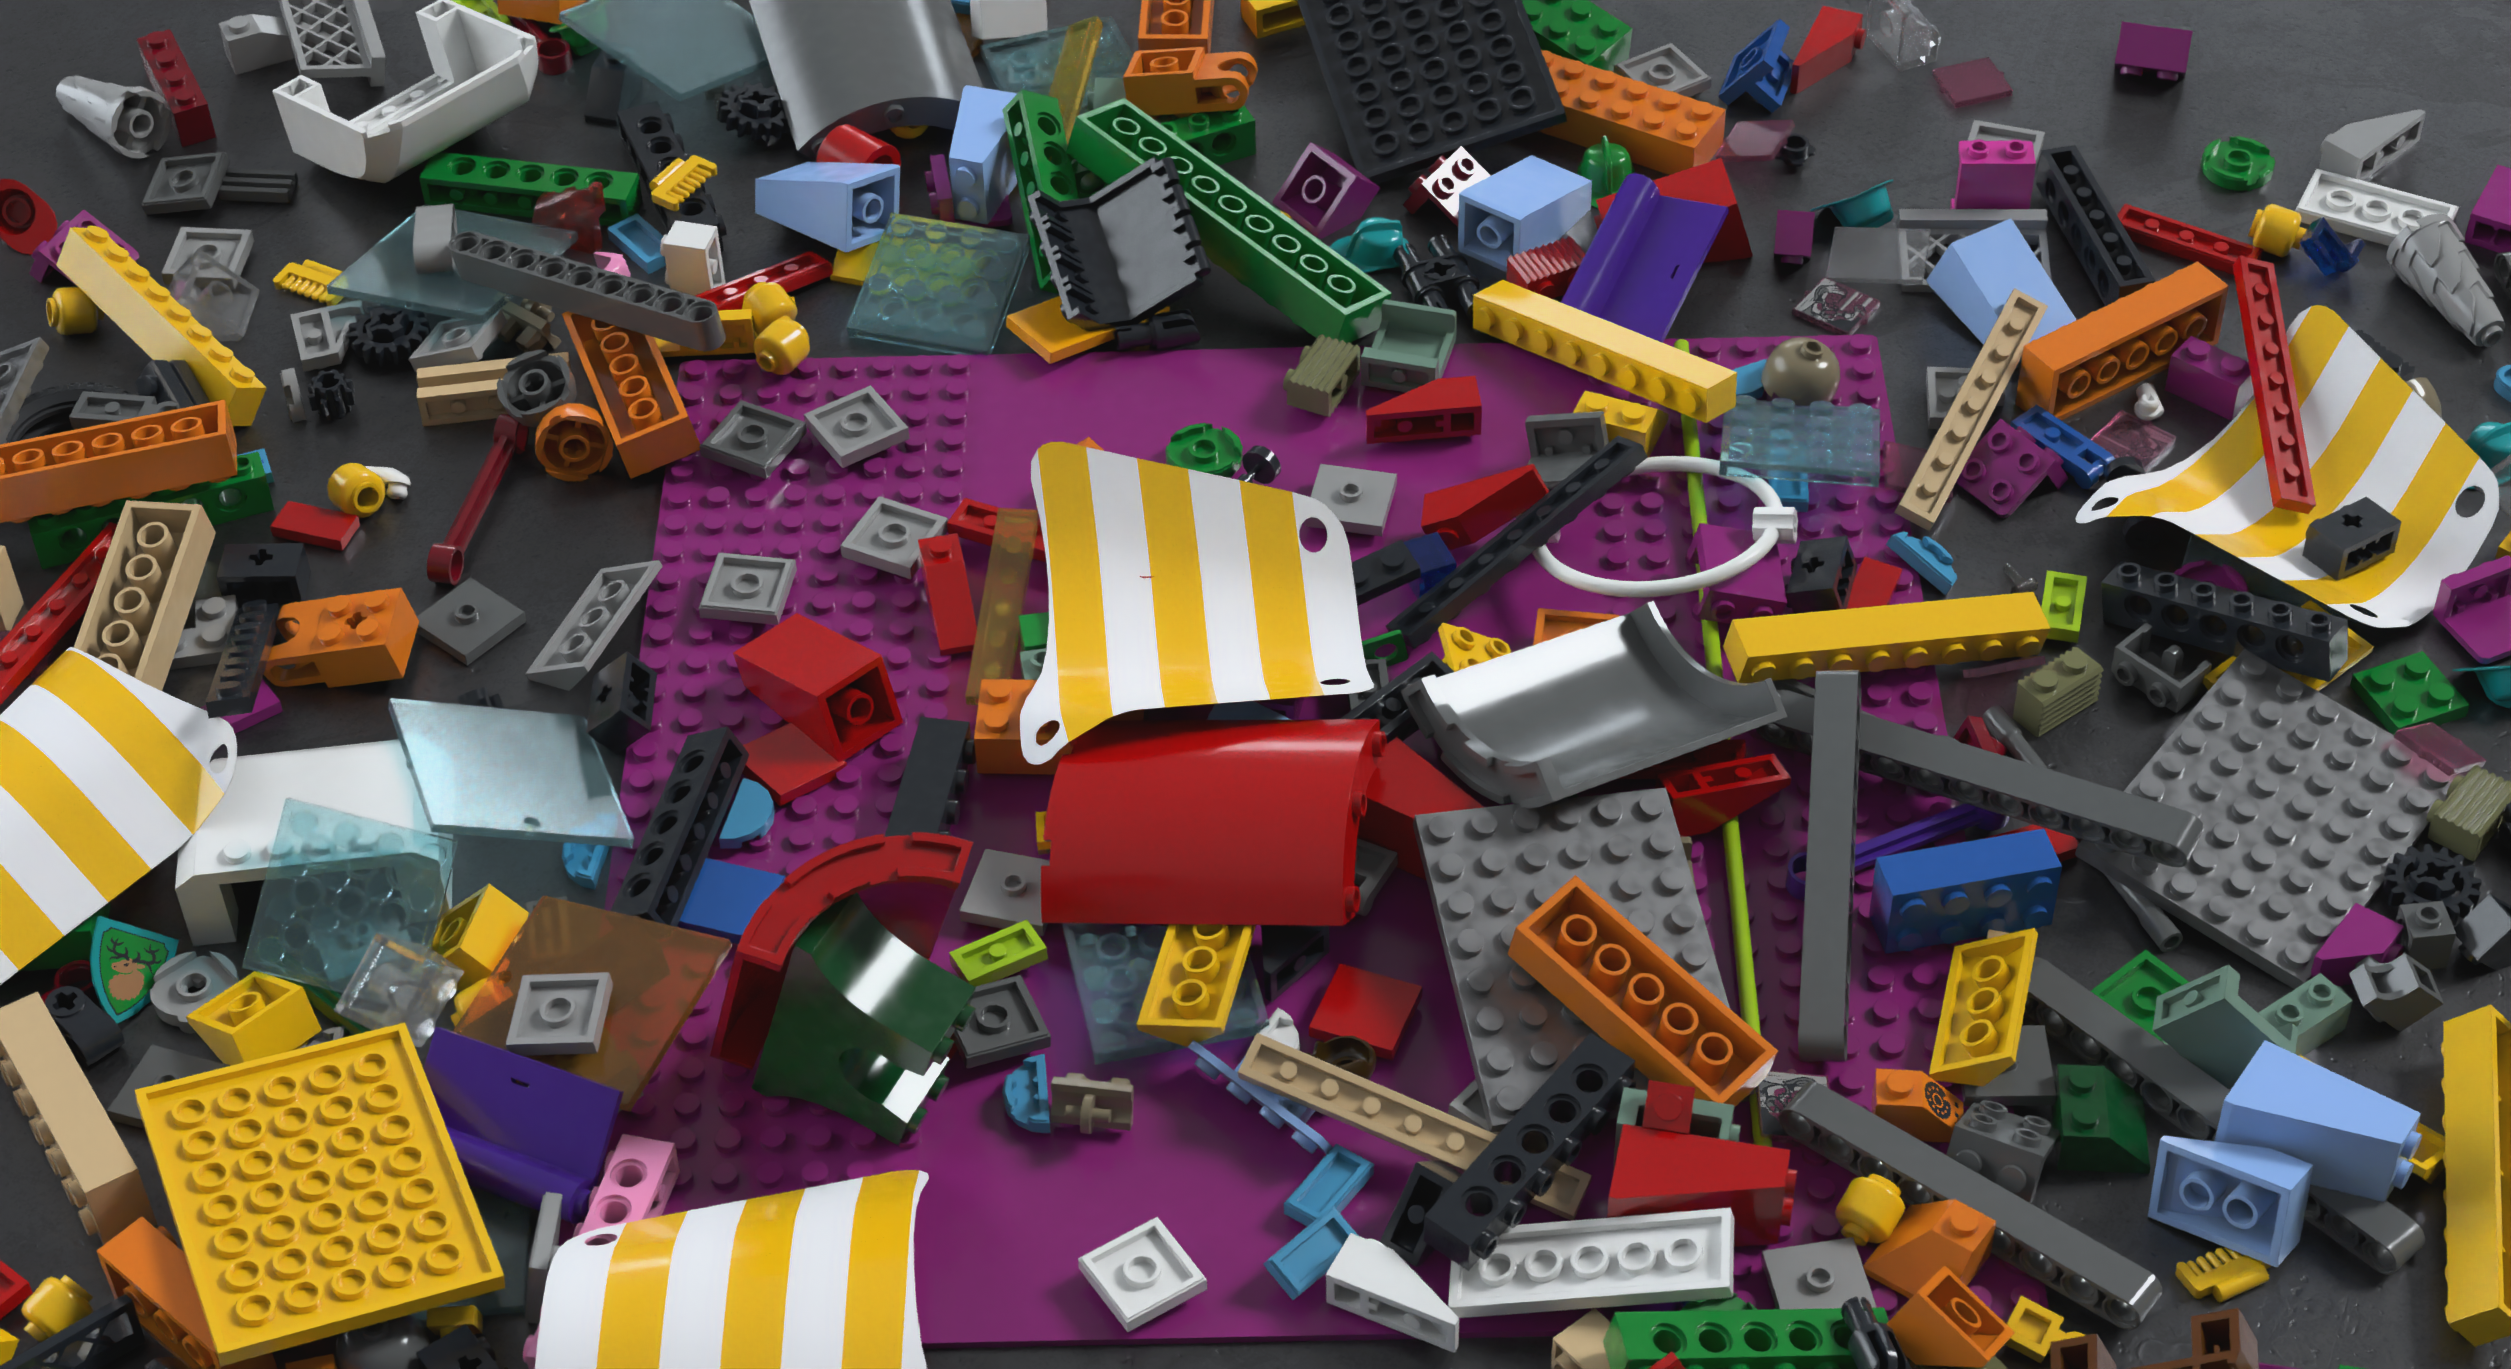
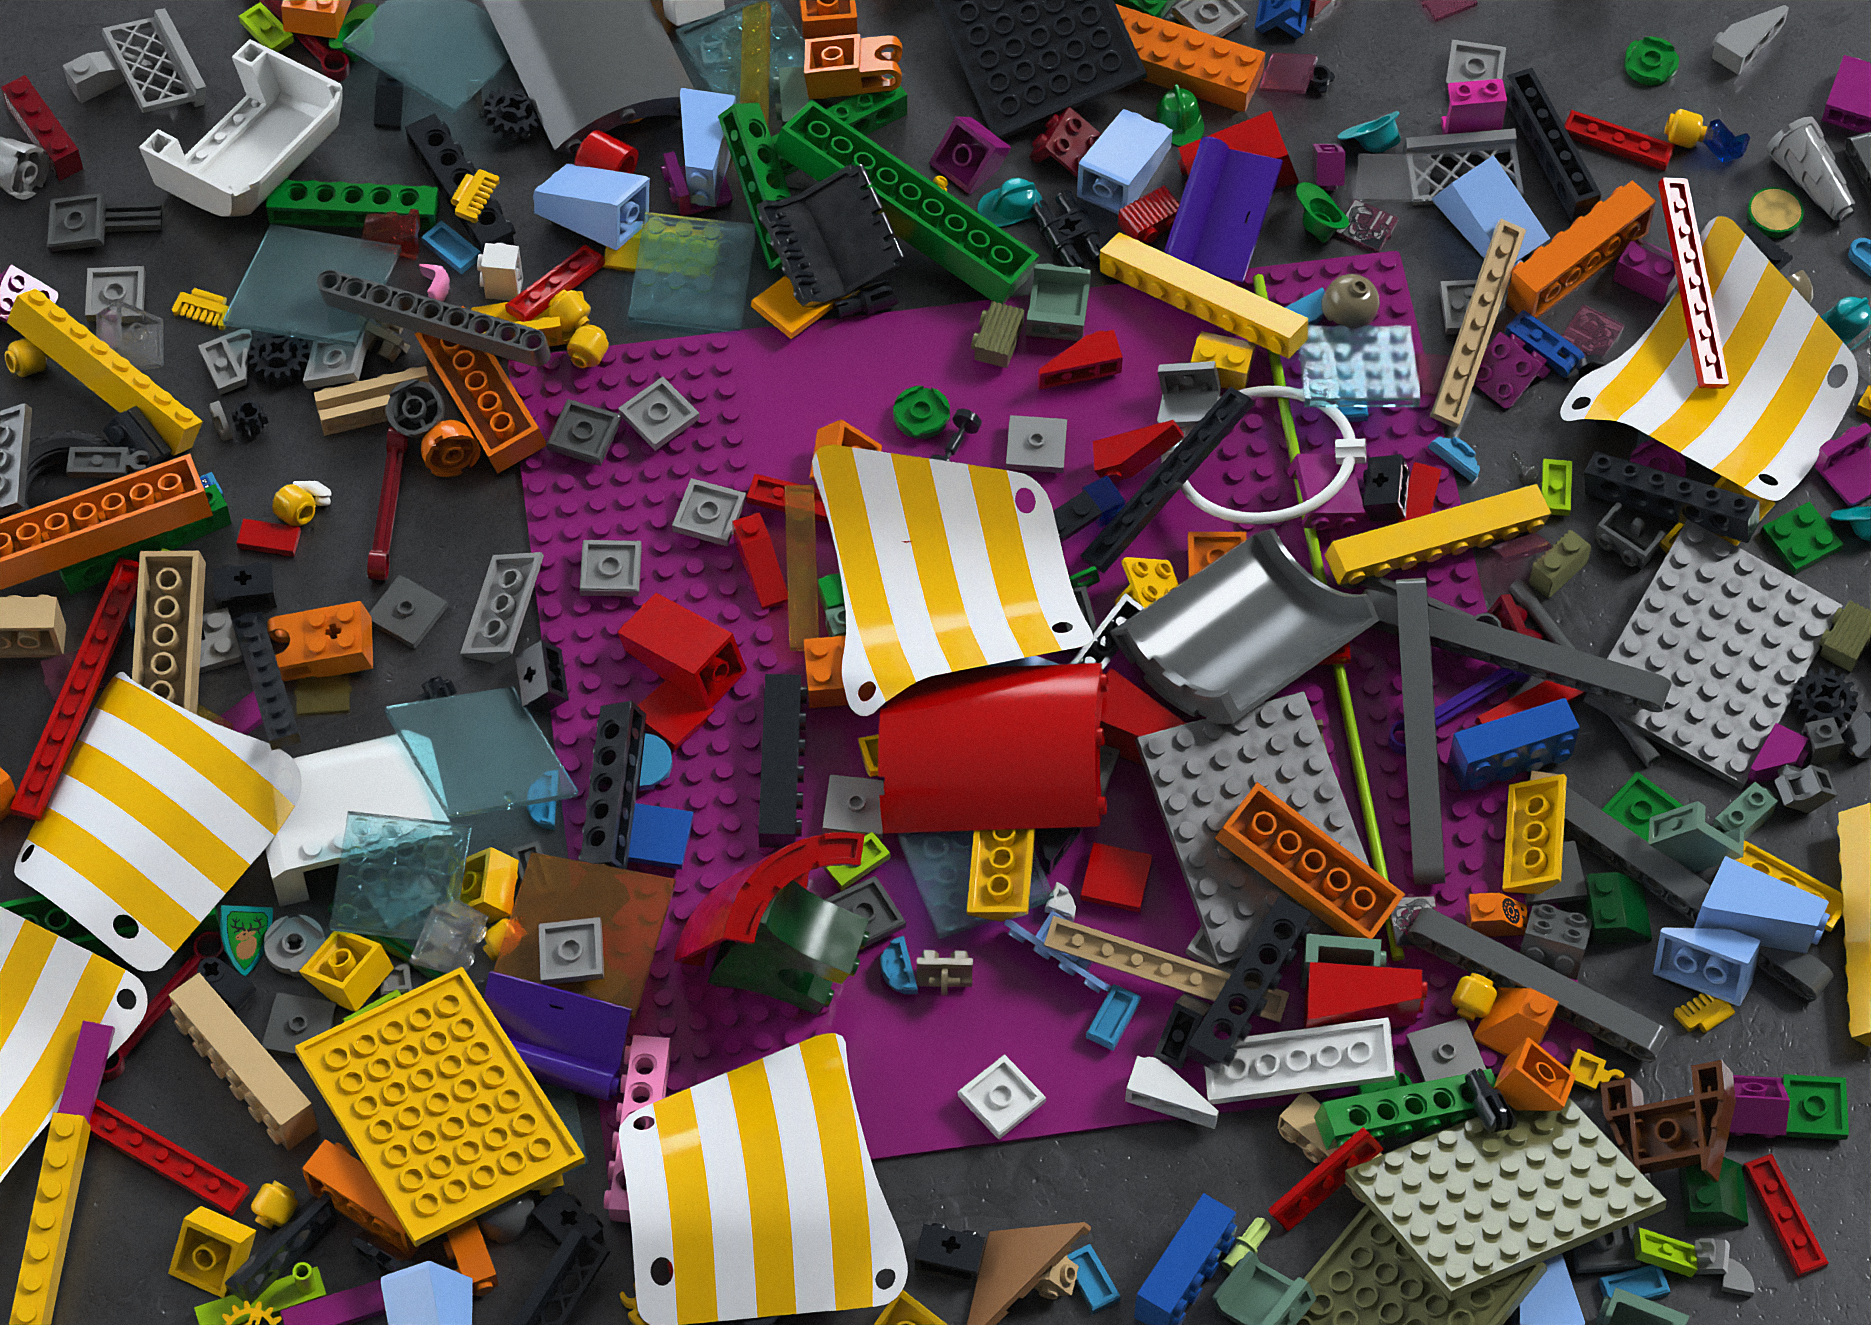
camera: 10 degrees left, 15 degrees up
light grey beam [413,204,457,274] -> none
light grey plate [525,1192,562,1324] -> none
dark azure tile [1263,1206,1359,1300] -> none
dark brown hair [1306,1036,1377,1080] -> none
red plate [1642,1080,1696,1134] -> none
red slope [1655,753,1791,837] -> none
white arm [2134,383,2164,421] -> none
white tile [2295,169,2459,246] -> none
black brick [2302,497,2402,581] -> none
clear pink piece [2394,722,2487,776] -> none
none -> clear yellow piece [294,673,353,716]
none -> green piece [1295,182,1349,242]
none -> pearl gold tile [1747,187,1804,238]

